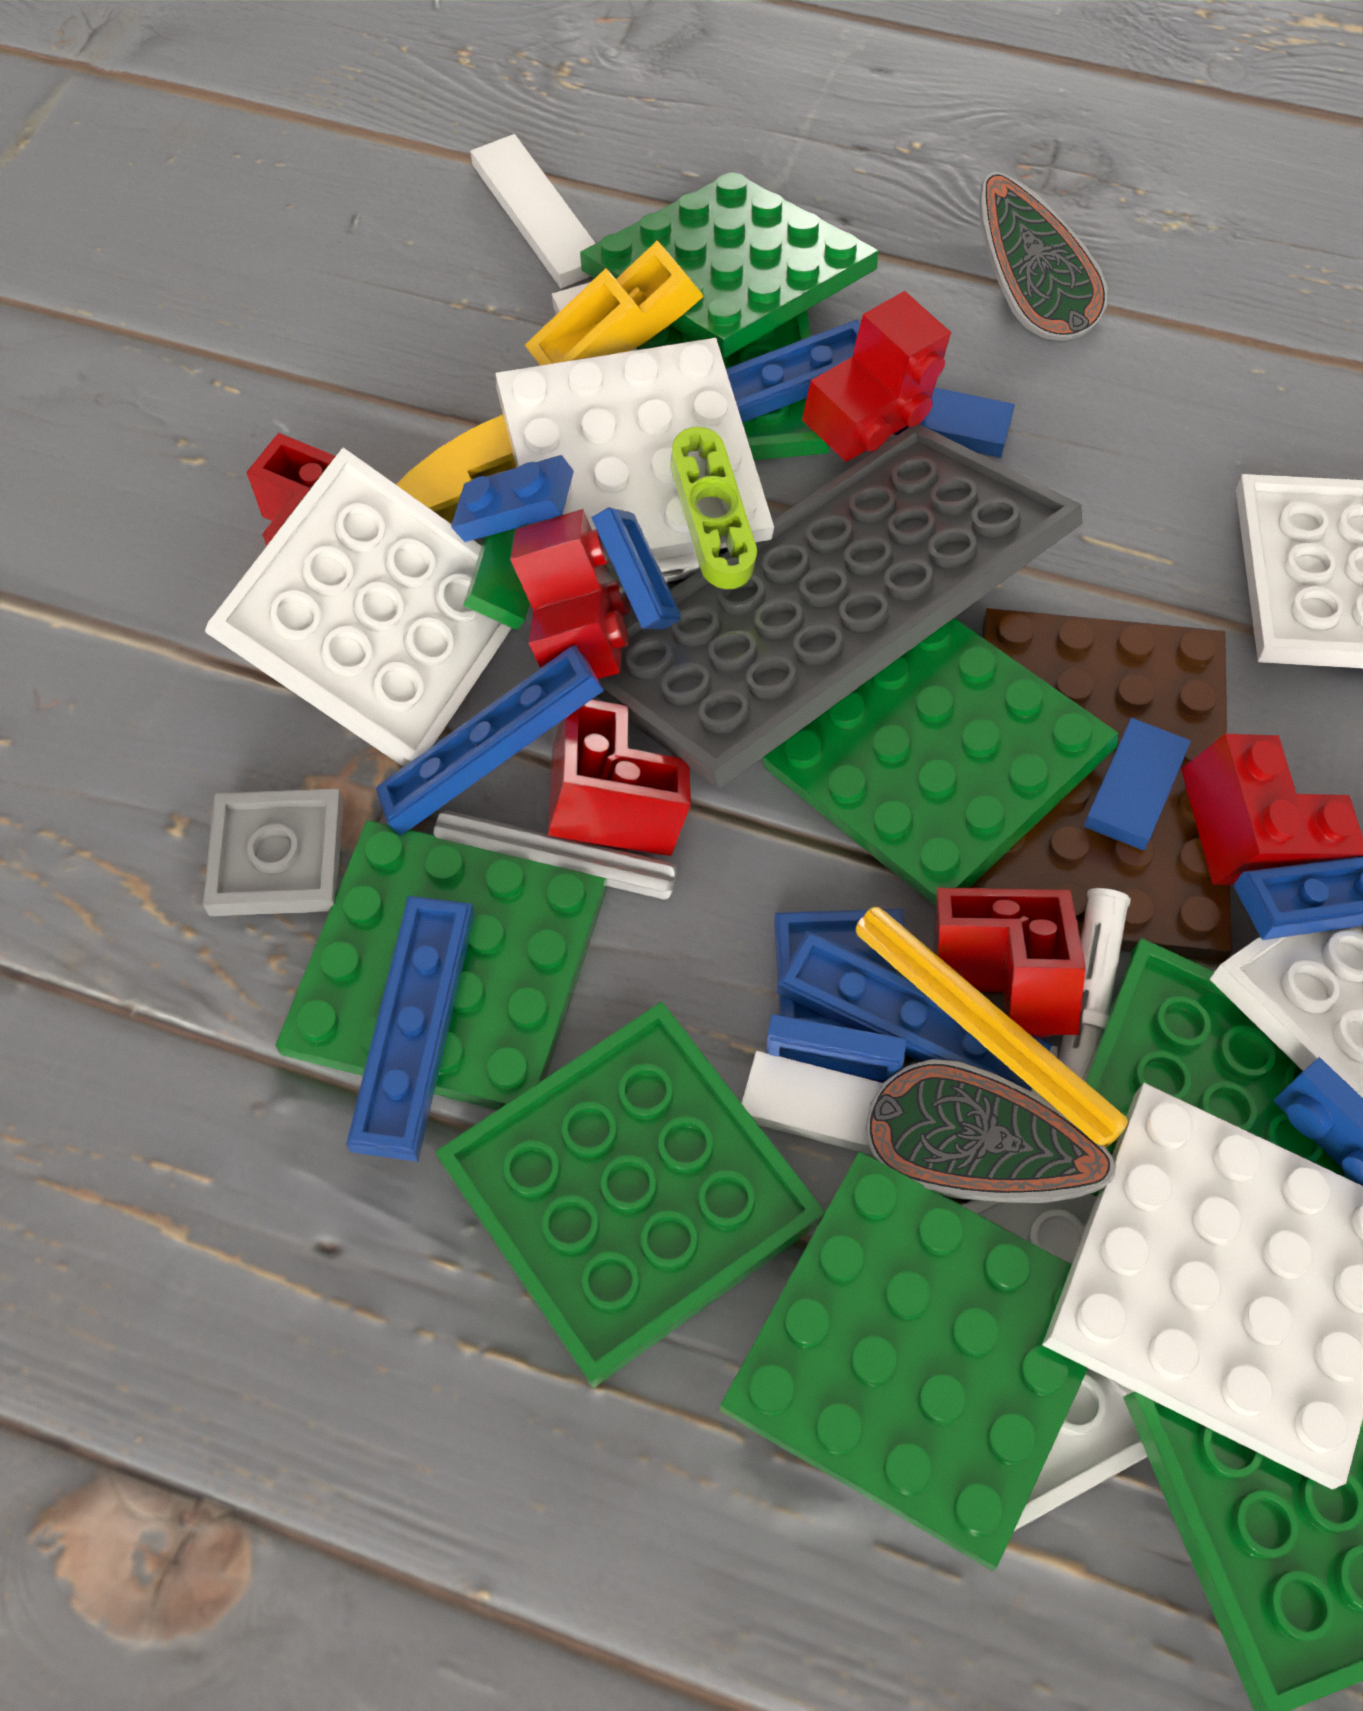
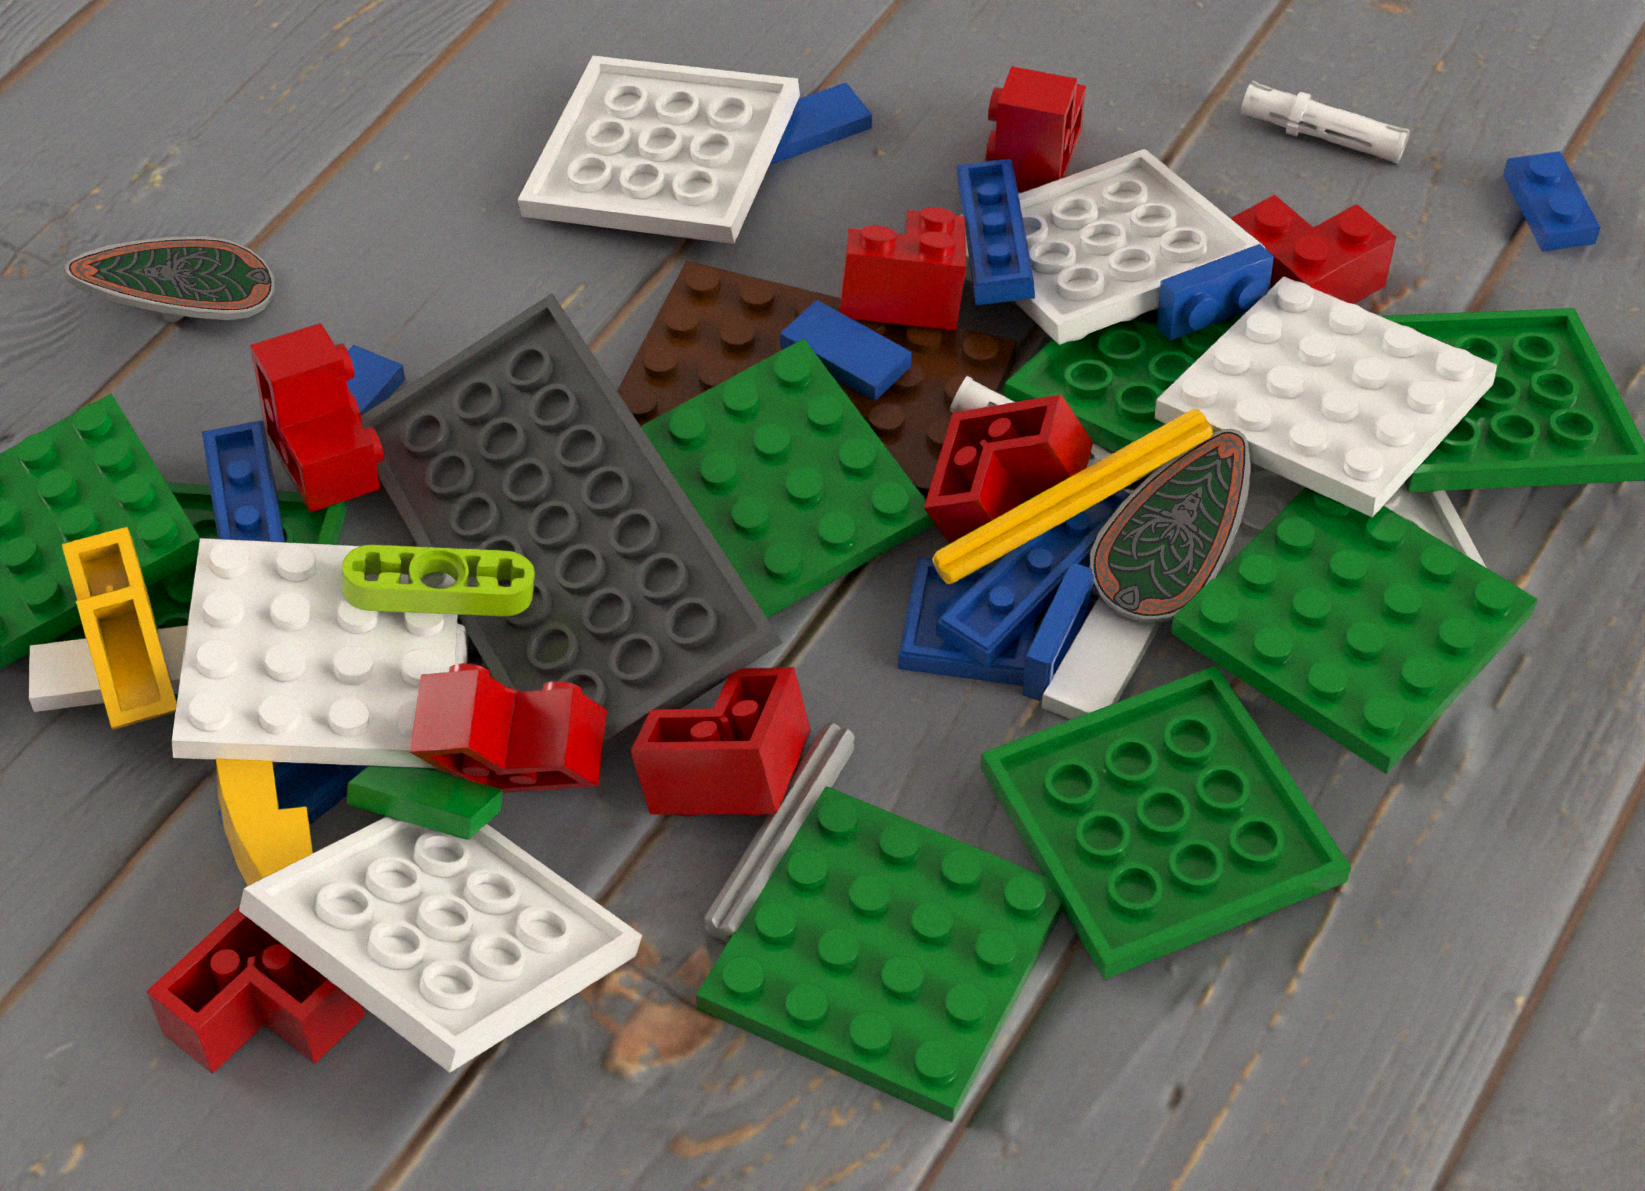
camera: 80 degrees left, 10 degrees down
light grey plate [203,789,344,916] -> none
blue tile [346,896,475,1162] -> none
blue tile [376,645,604,835] -> none
blue plate [451,455,574,542] -> none
blue tile [591,507,681,630] -> none

